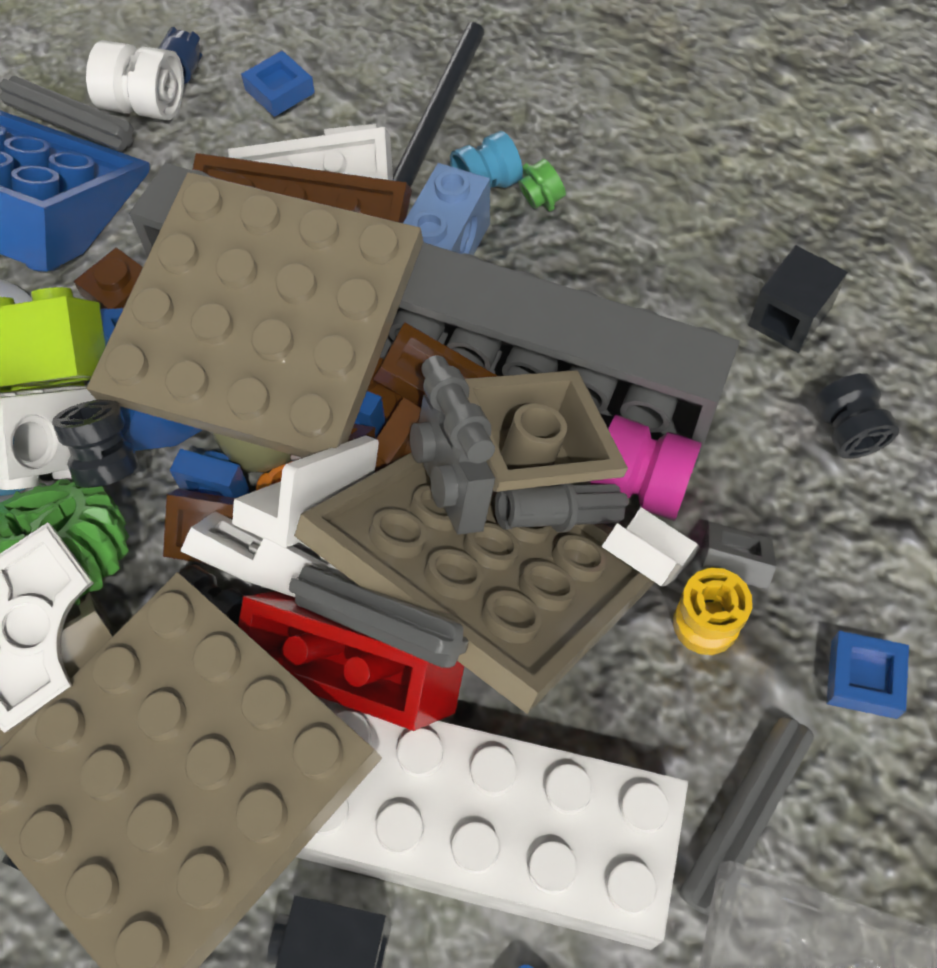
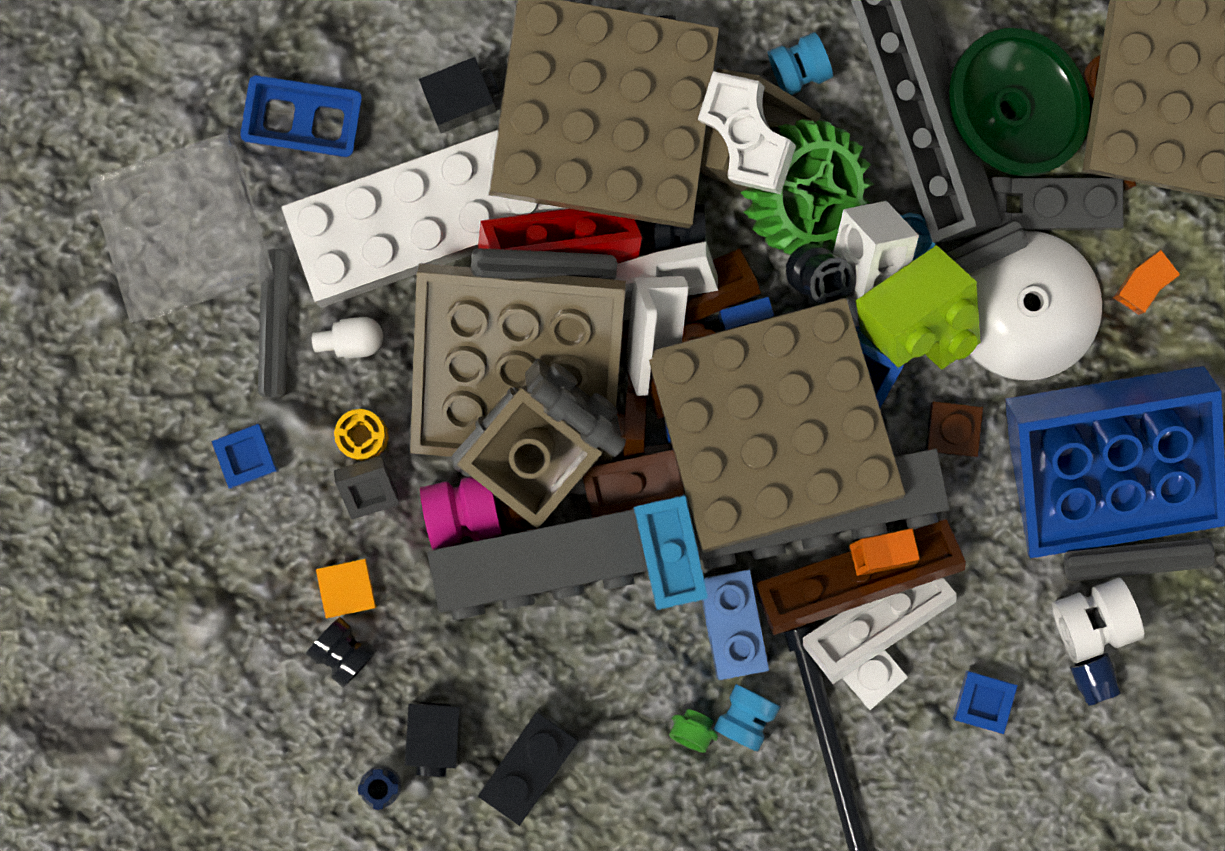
camera: 145 degrees right, 25 degrees up
white slope [602,507,701,586] -> none
none -> white cylinder [312,317,383,359]
none -> light orange tile [316,559,377,619]
none -> dark blue hose [358,766,402,810]
none -> black brick [477,708,579,826]
none -> dark azure plate [634,496,708,610]
none -> orange piece [849,528,920,576]

